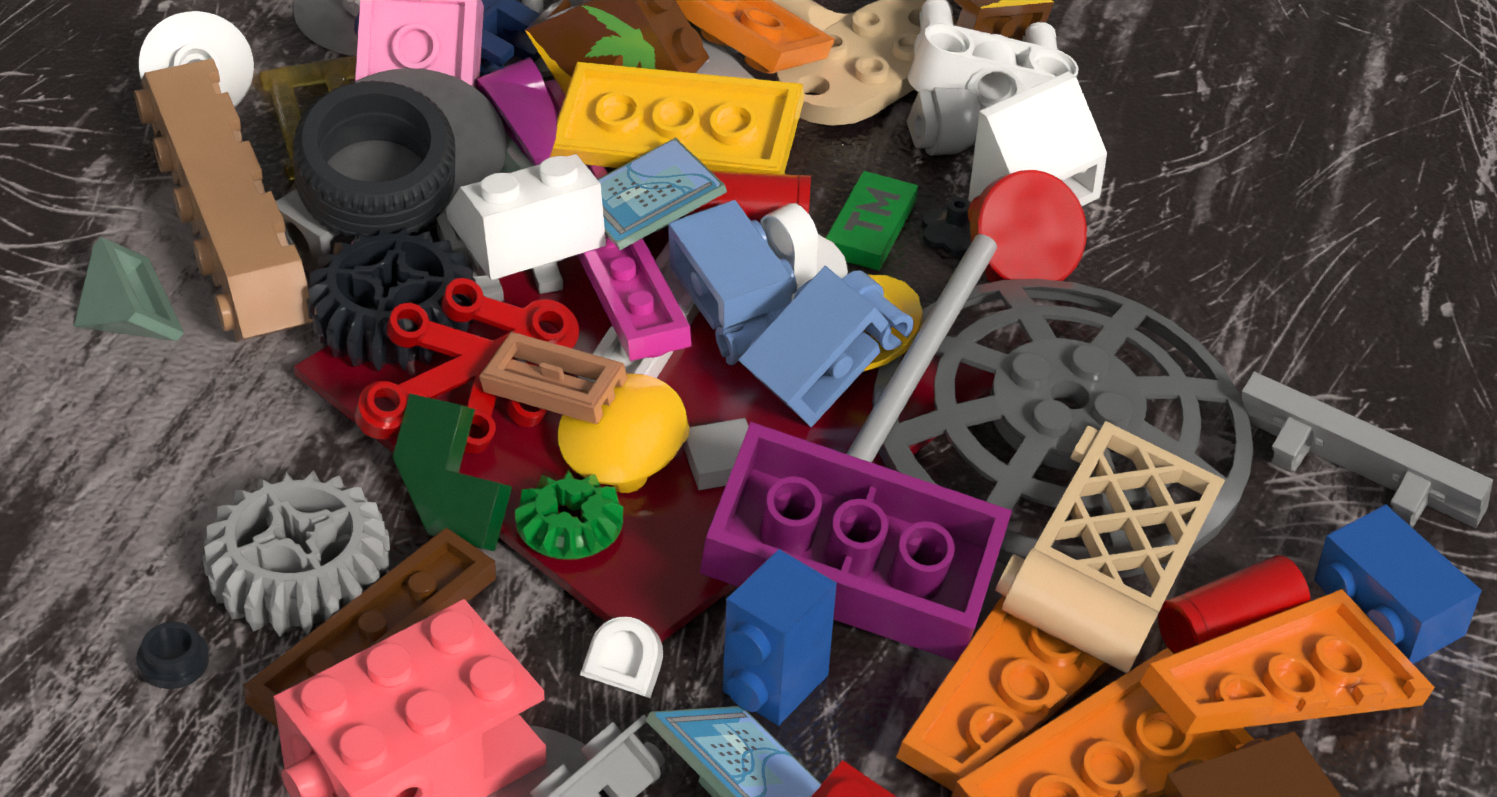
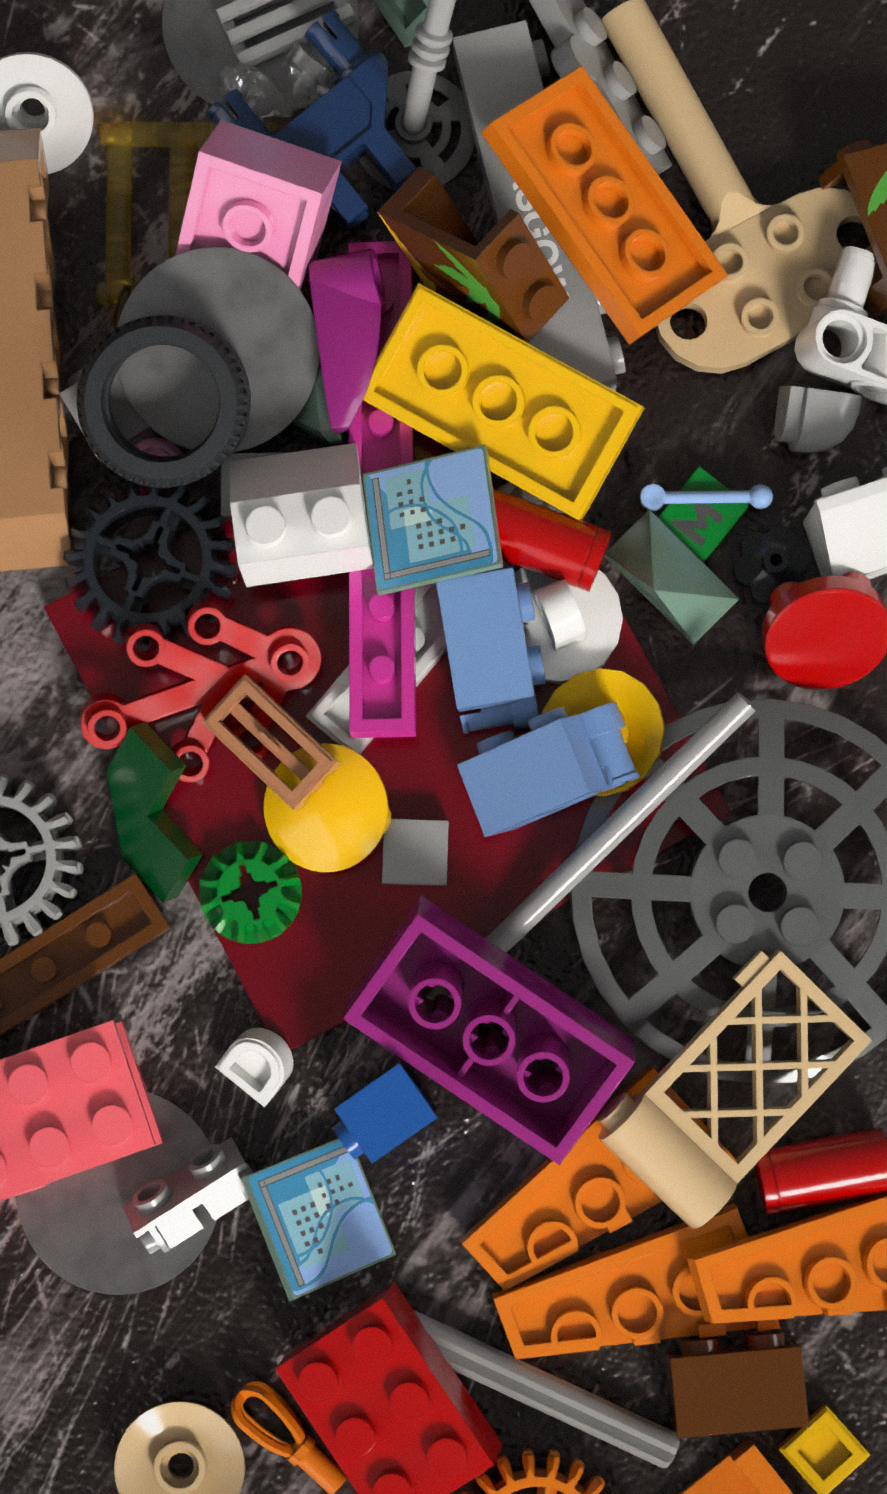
camera: 25 degrees right, 40 degrees up
none -> sand green slope [604,510,739,645]
none -> light blue hinge [640,484,773,511]

